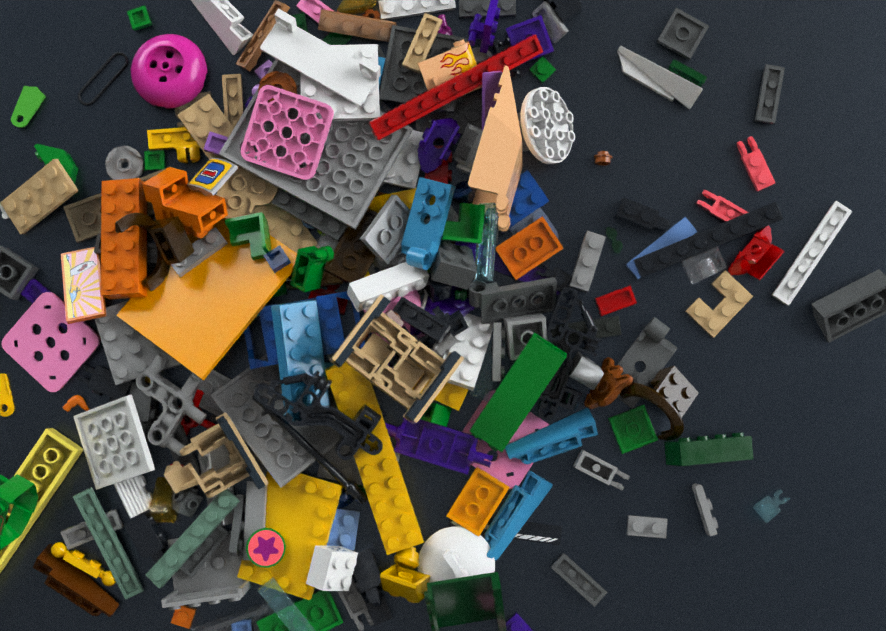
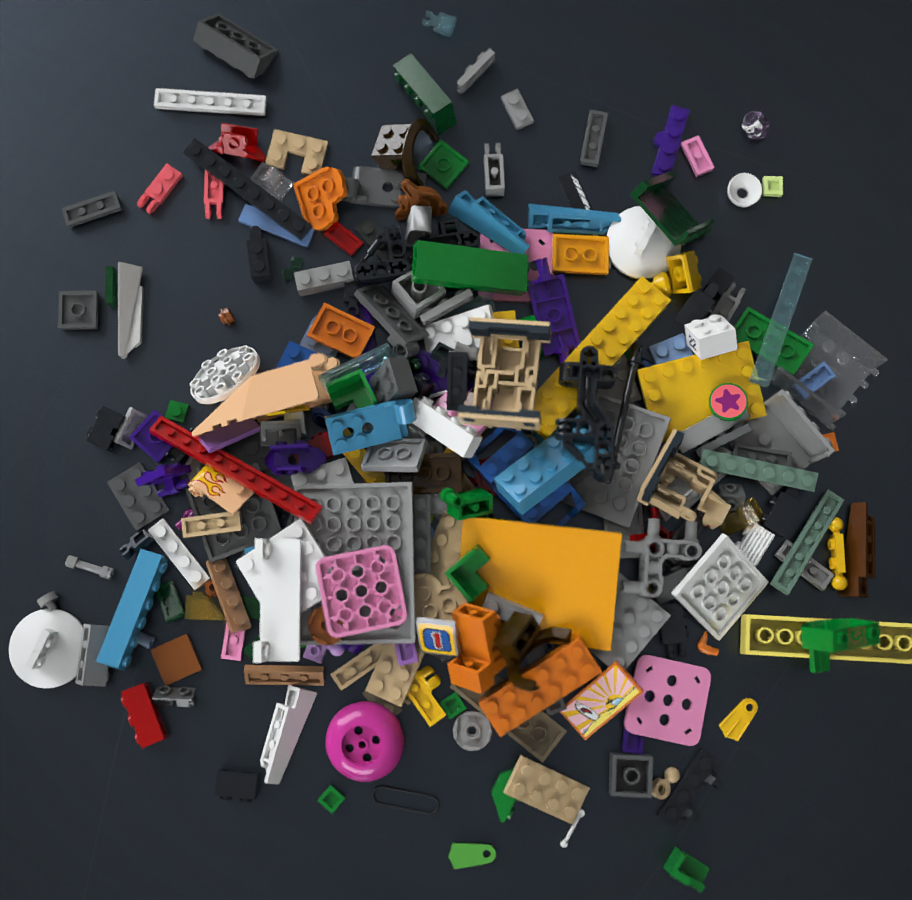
camera: 120 degrees left, 5 degrees down
dark blue plate [263,245,291,273] -> none
none -> orange plate [293,167,348,231]

